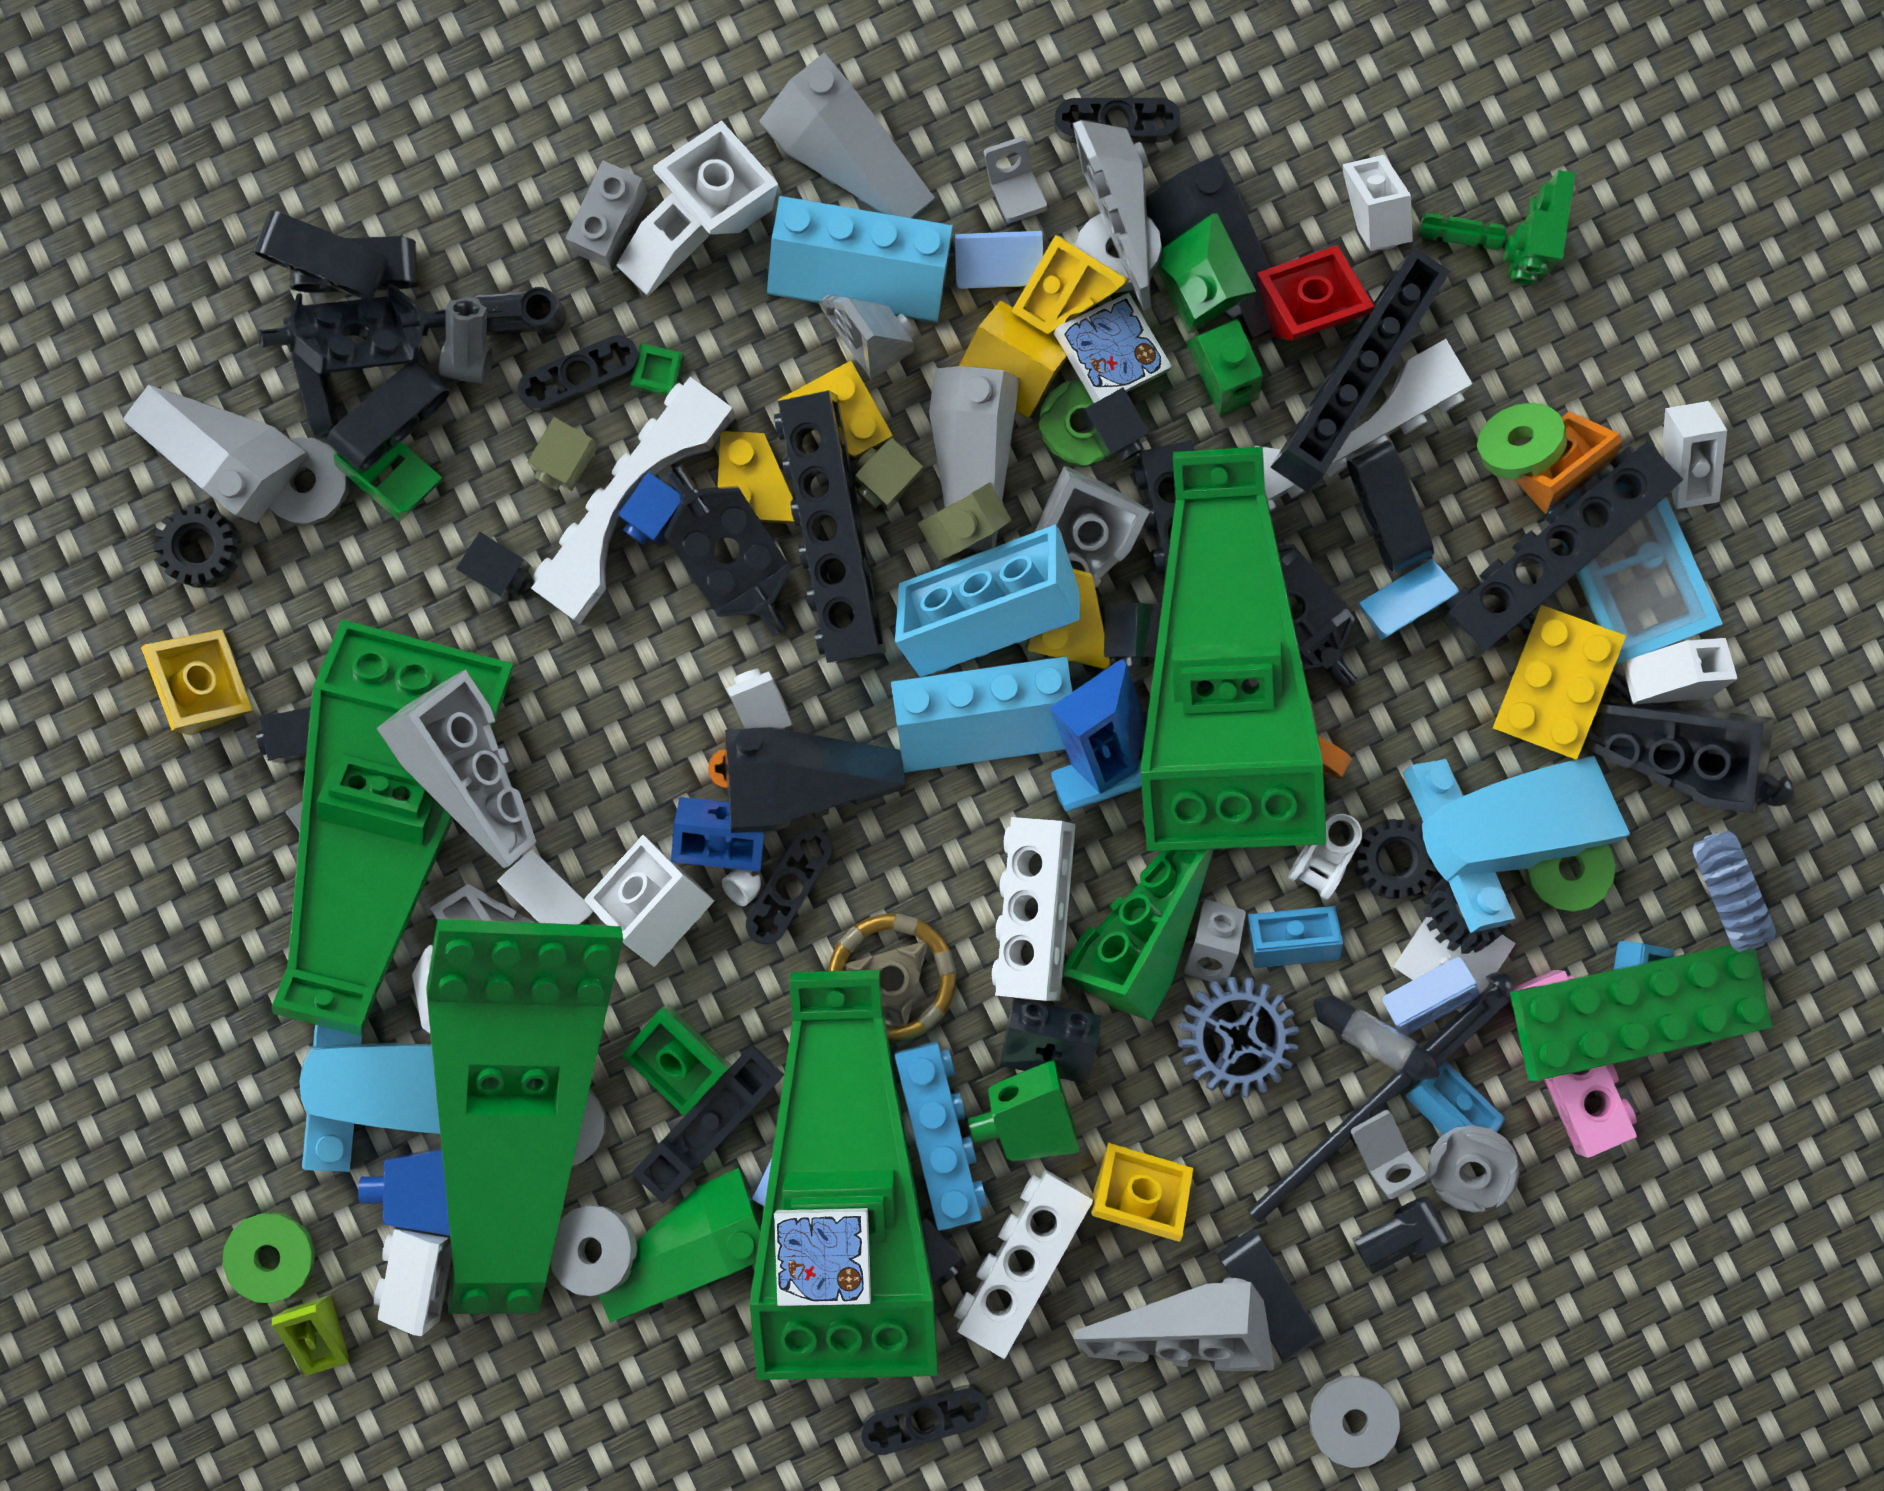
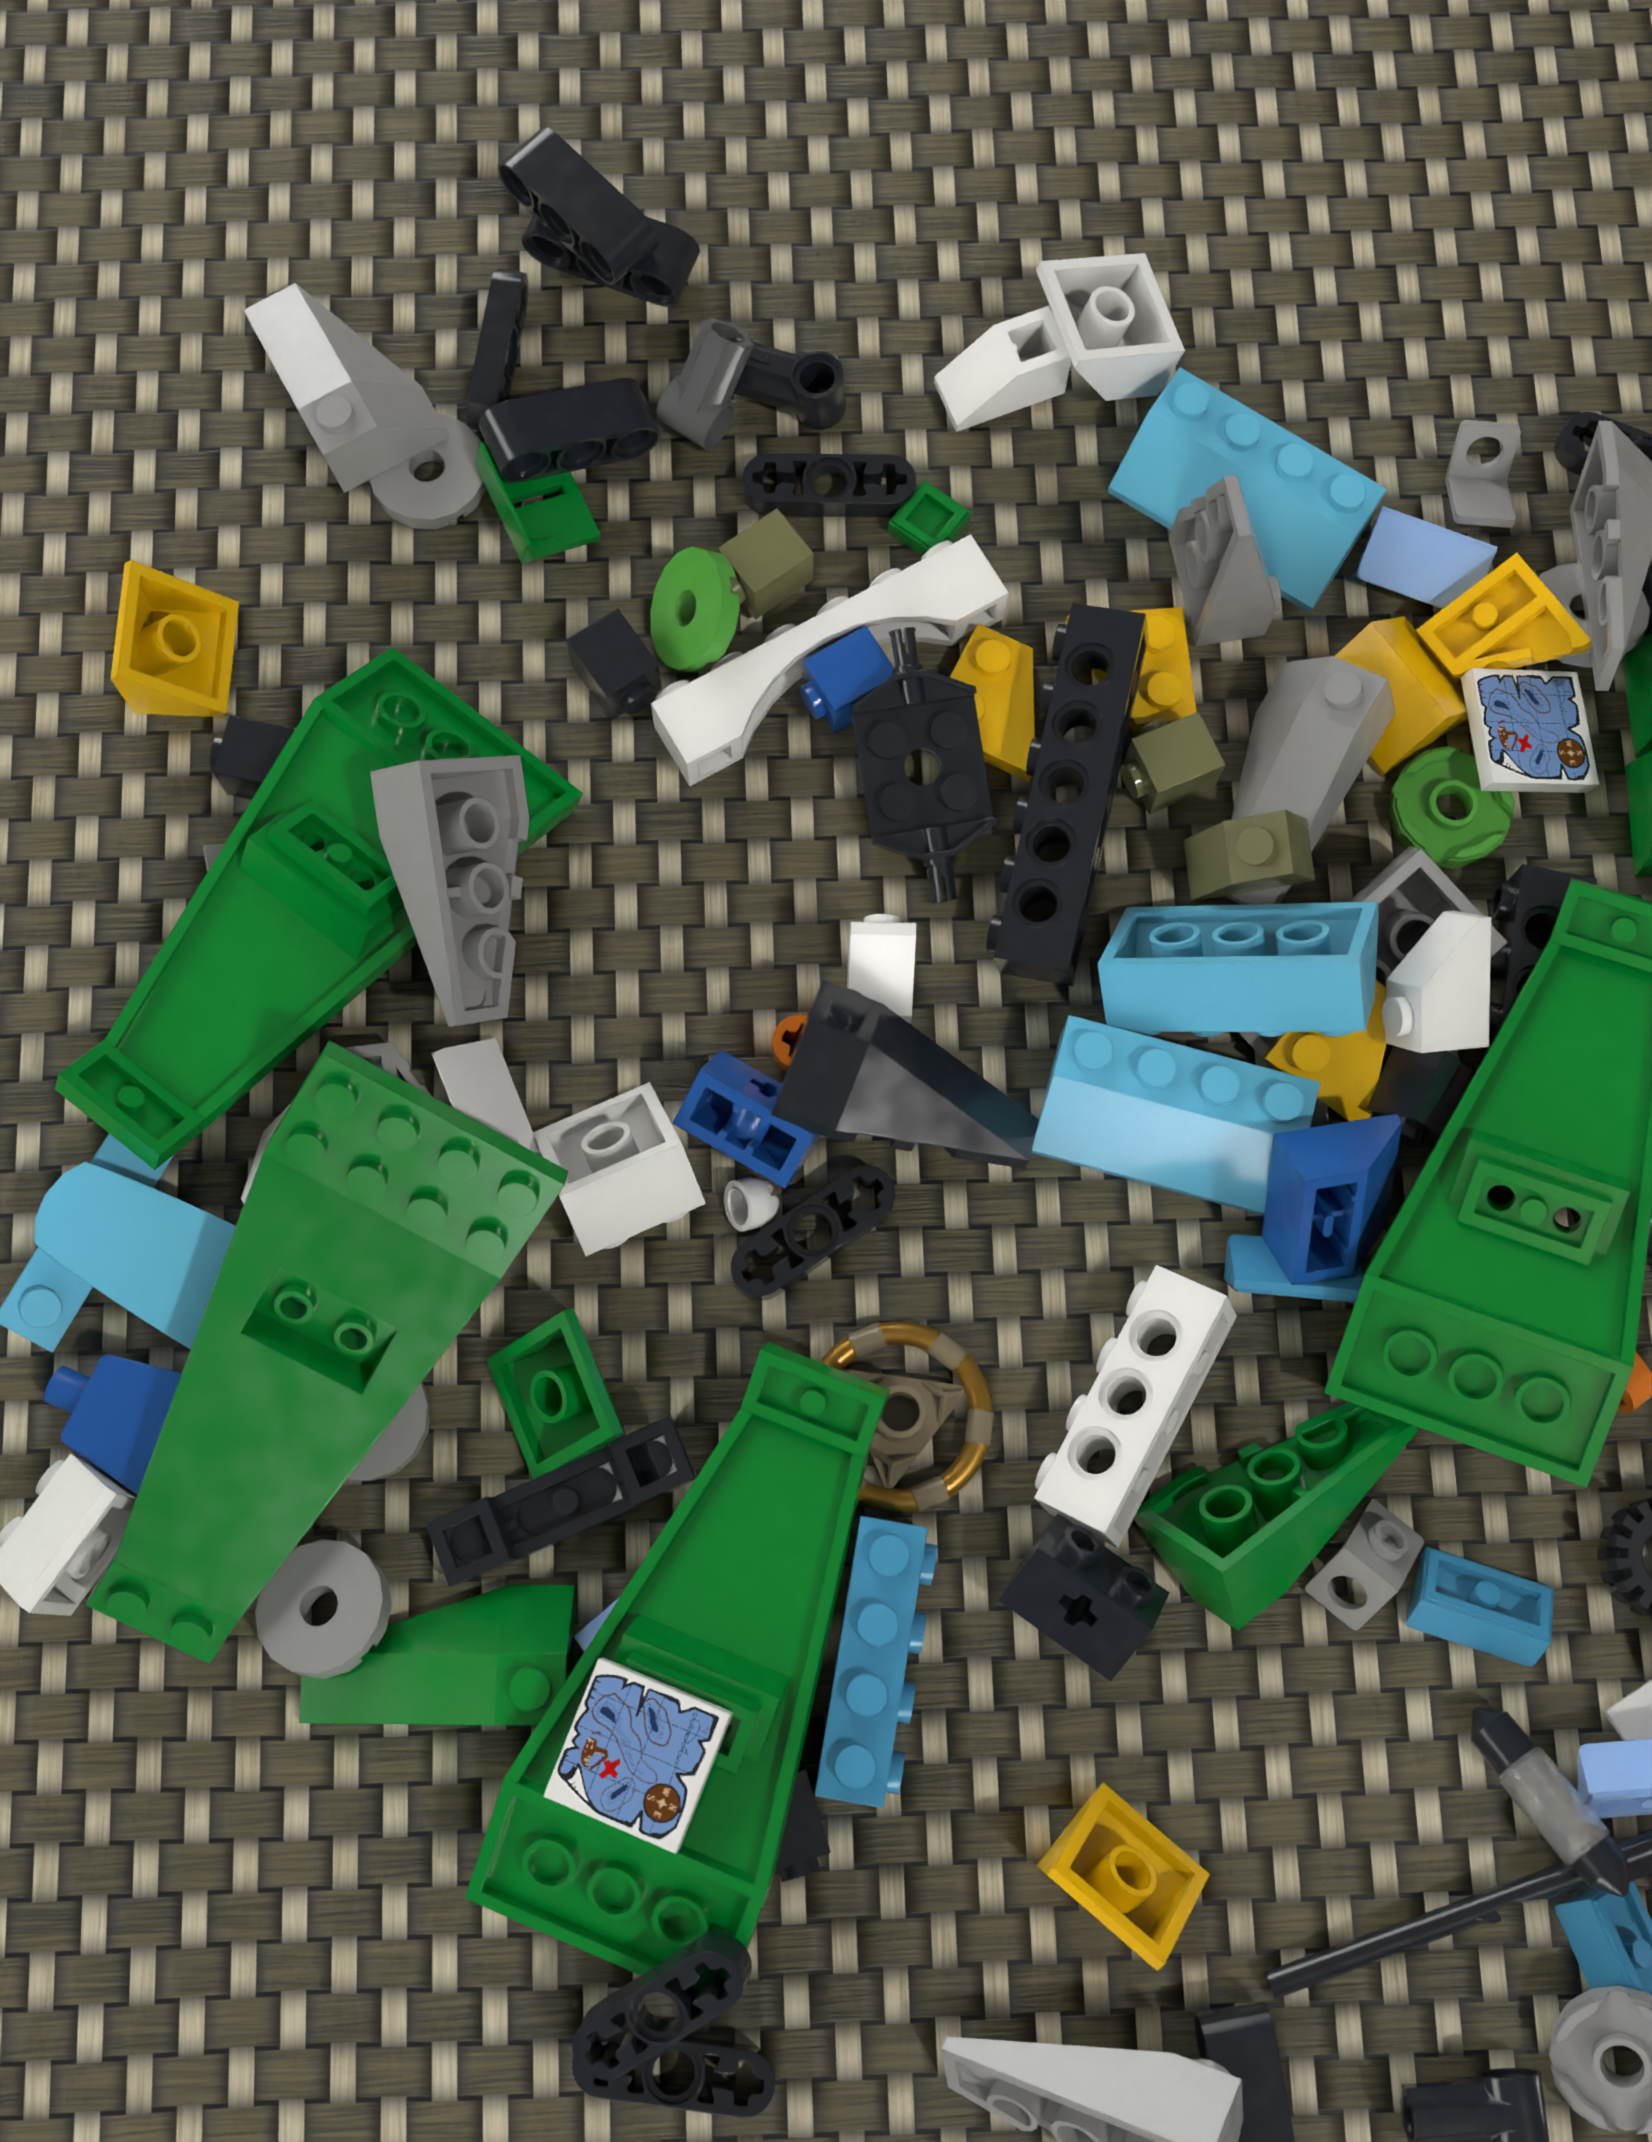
camera: 25 degrees right, 10 degrees down
black tyre [153,505,243,588] -> none
black plate [257,284,446,374] -> none
light grey brick [565,160,648,270] -> none
light grey wedge [759,52,935,219] -> none
white brick [954,1169,1093,1359] -> none
green torso [968,1060,1080,1161] -> none
black brick [1082,387,1150,462] -> none
sand blue gear [1178,977,1299,1098] -> none
white piece [1288,814,1362,900] -> none
light grey bracket [1351,1110,1428,1199] -> none
none -> black beam [572,1932,752,2080]
none -> bright green tile [650,546,740,673]
none -> white slope [1381,911,1491,1053]

